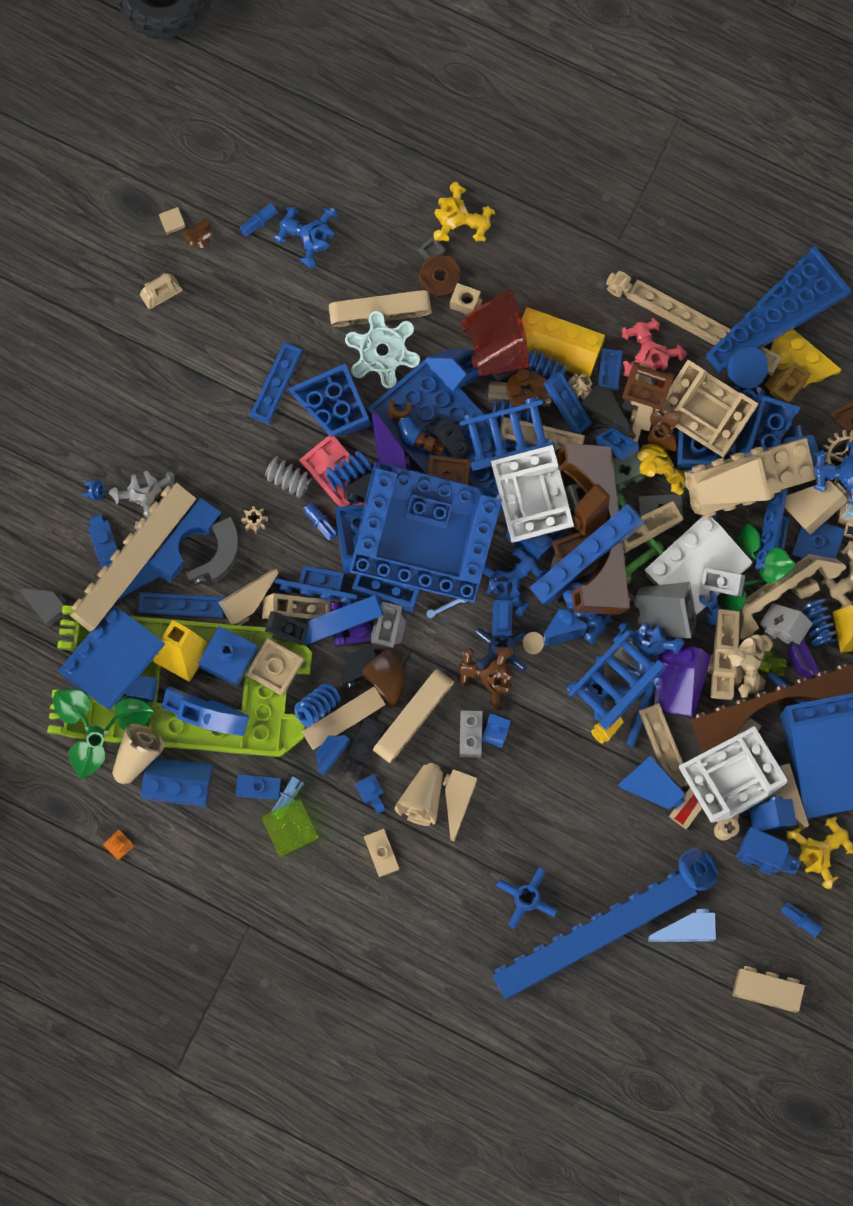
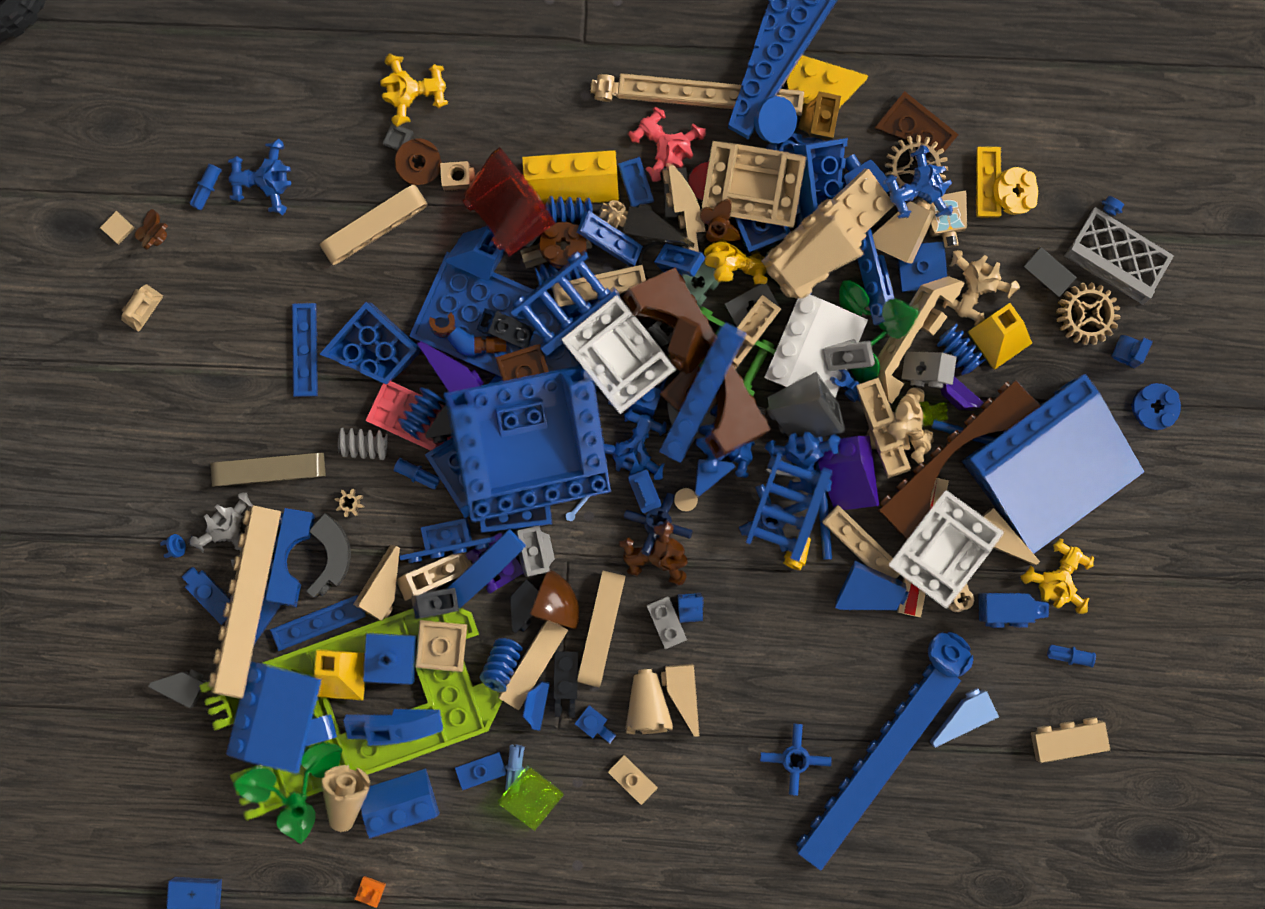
camera: 25 degrees left, 10 degrees up
light aqua plate [345,311,420,388] -> none
reddish brown plate [622,361,674,411] -> none
blue brick [749,796,797,833] -> none
none -> dark tan beam [210,453,326,487]

